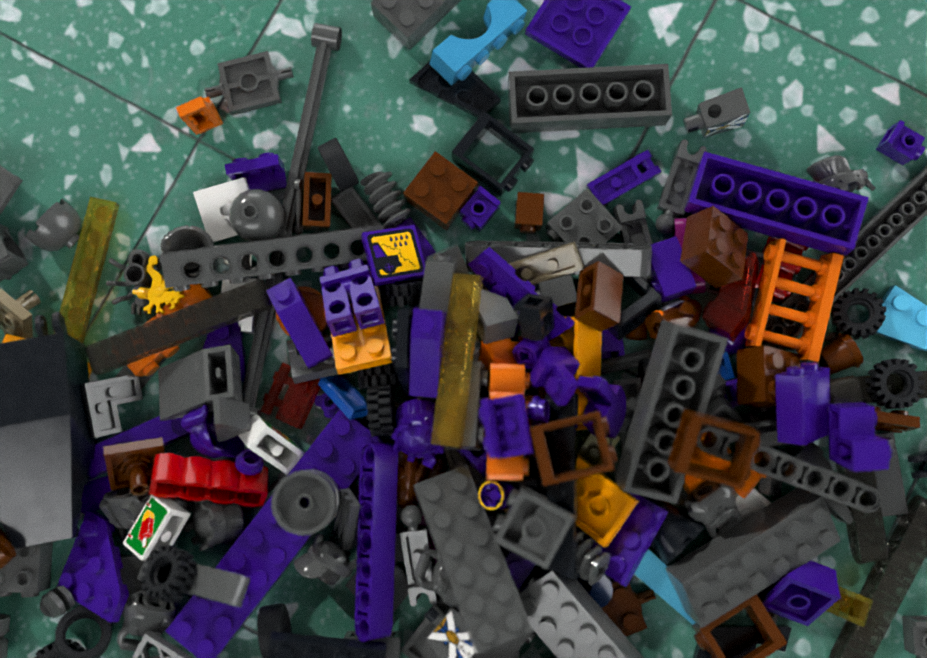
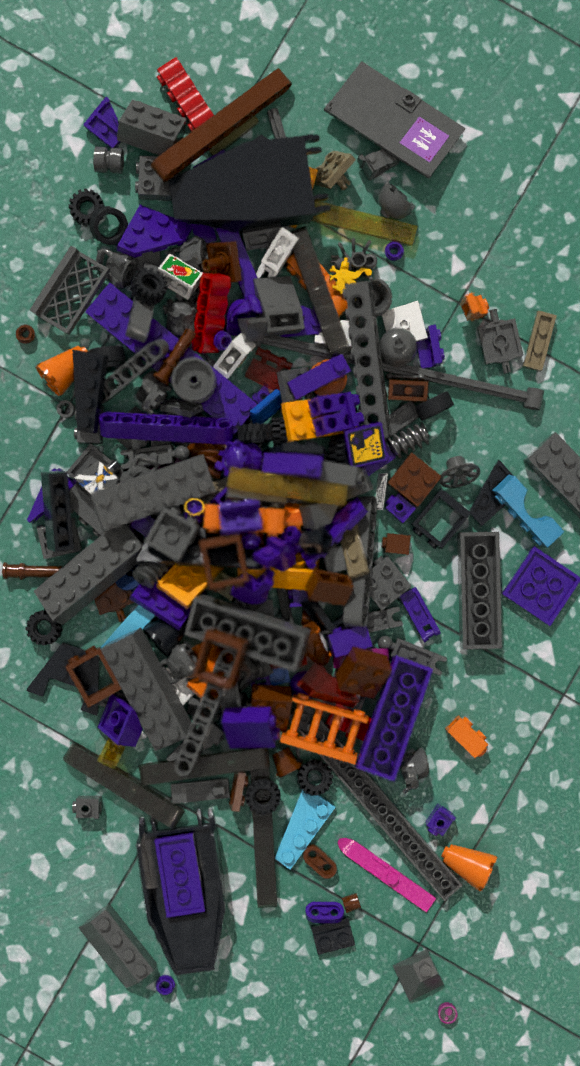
camera: 85 degrees right, 5 degrees up
dark grey arm [40,586,75,618] -> none
dark grey torso [683,87,750,137] -> none
dark purple brick [828,402,892,471] -> none
none -> dark grey beam [102,339,169,404]
none -> reddish brown pin [153,328,197,385]
none -> white plate [256,228,299,278]
none -> white sticker [376,473,388,510]
none -> dark purple plate [385,241,404,261]
none -> dark grey wheel [439,456,480,488]
none -> orange brick [445,715,488,758]
none -> dark tan plate [522,310,557,372]

